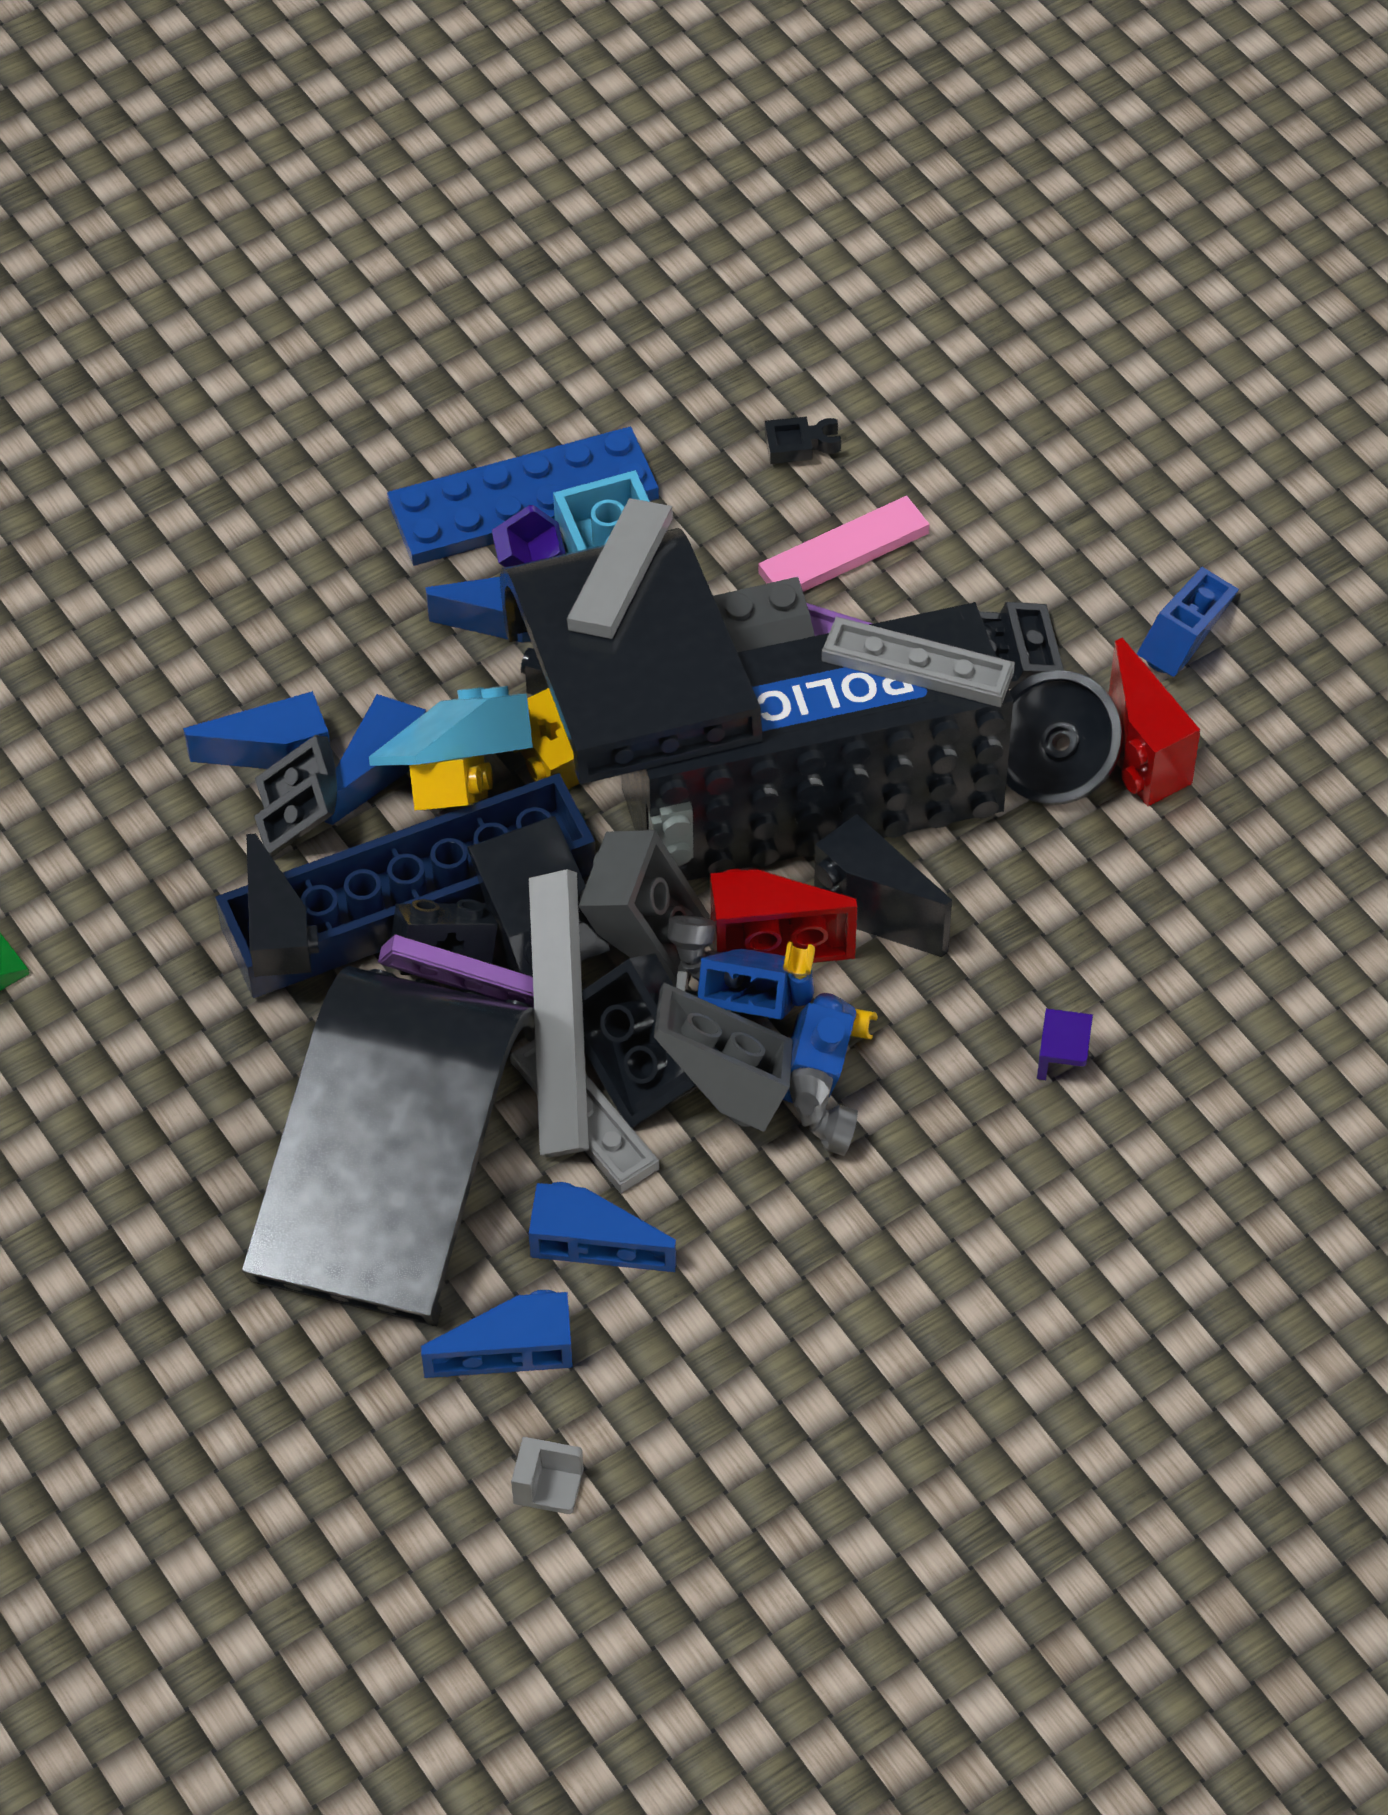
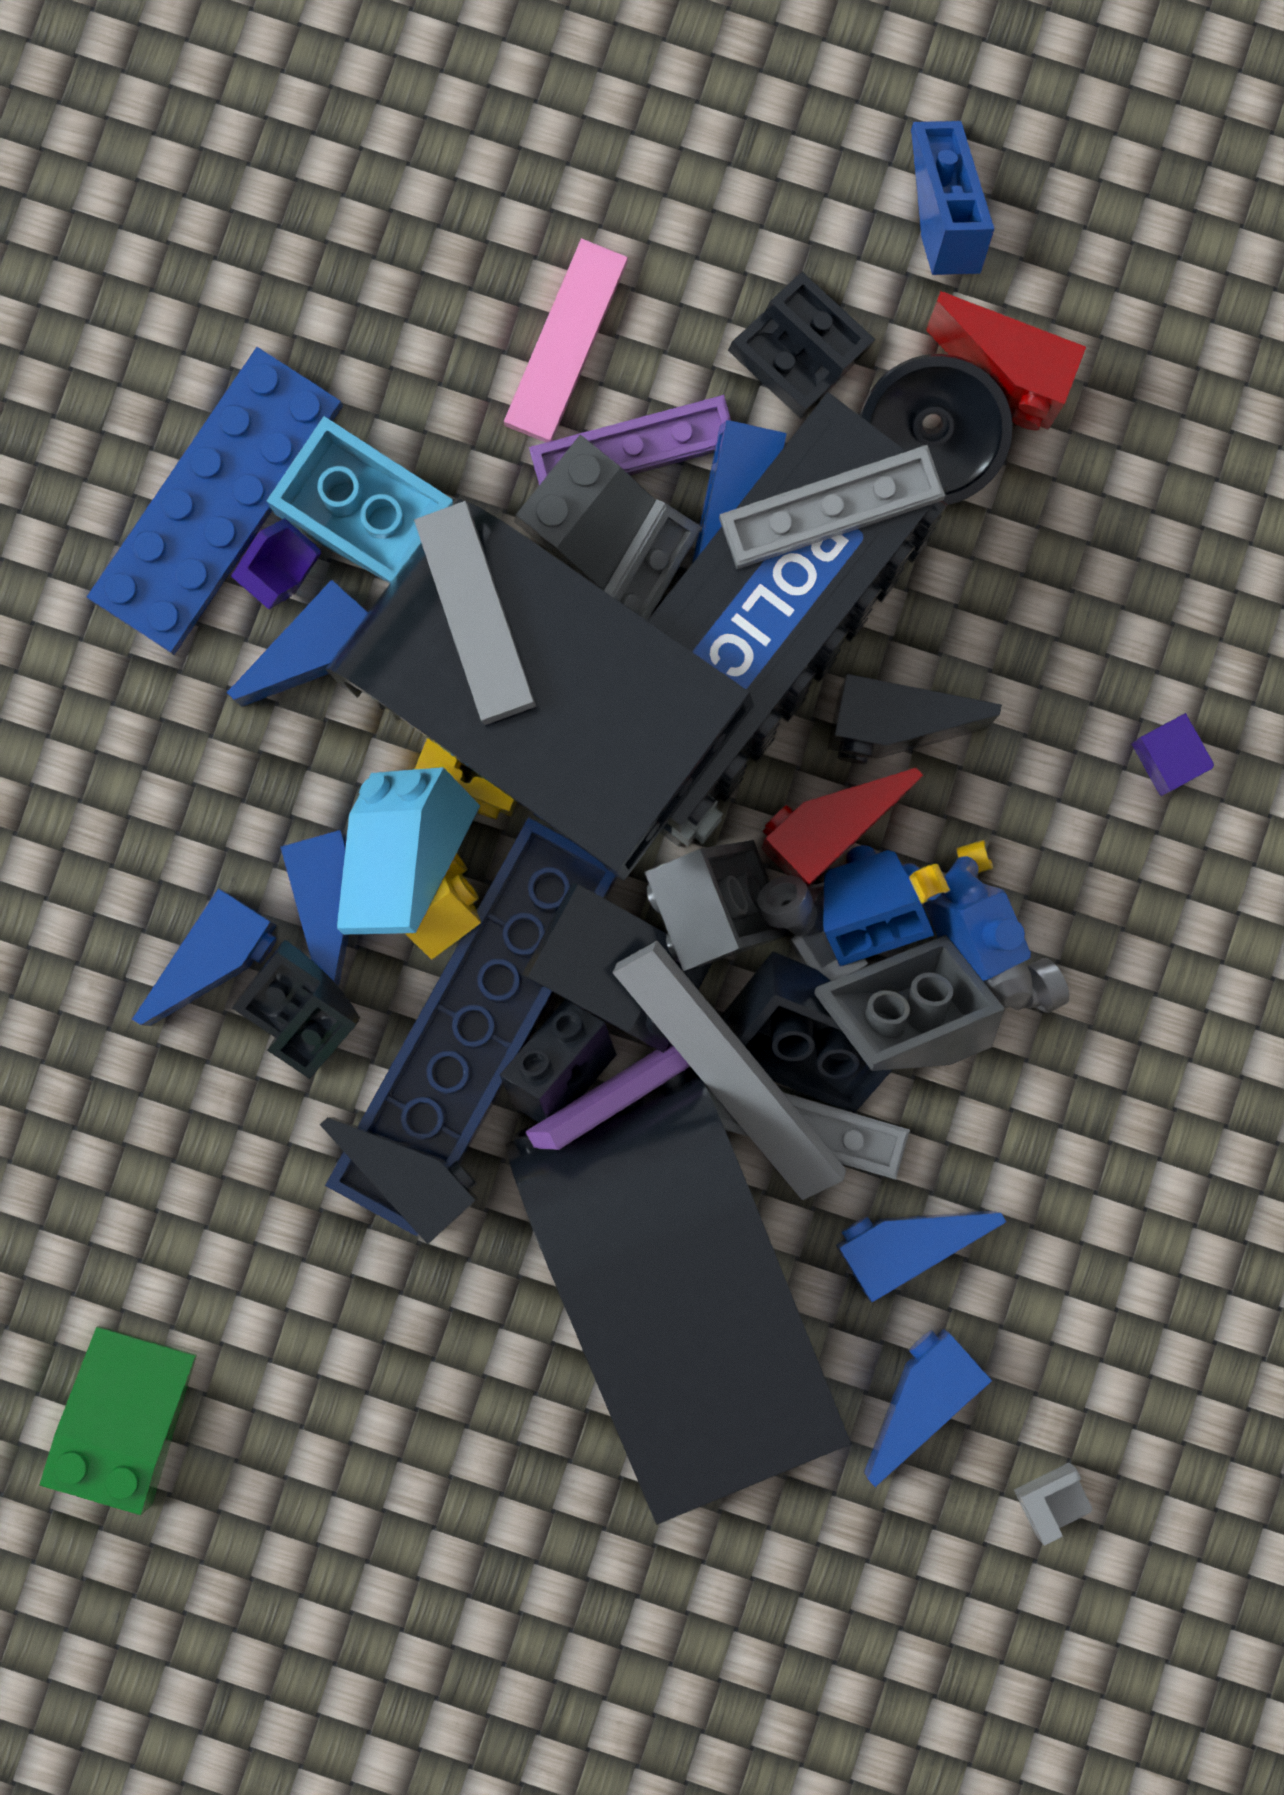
camera: 40 degrees left, 30 degrees up
black plate [765,416,841,464] -> none

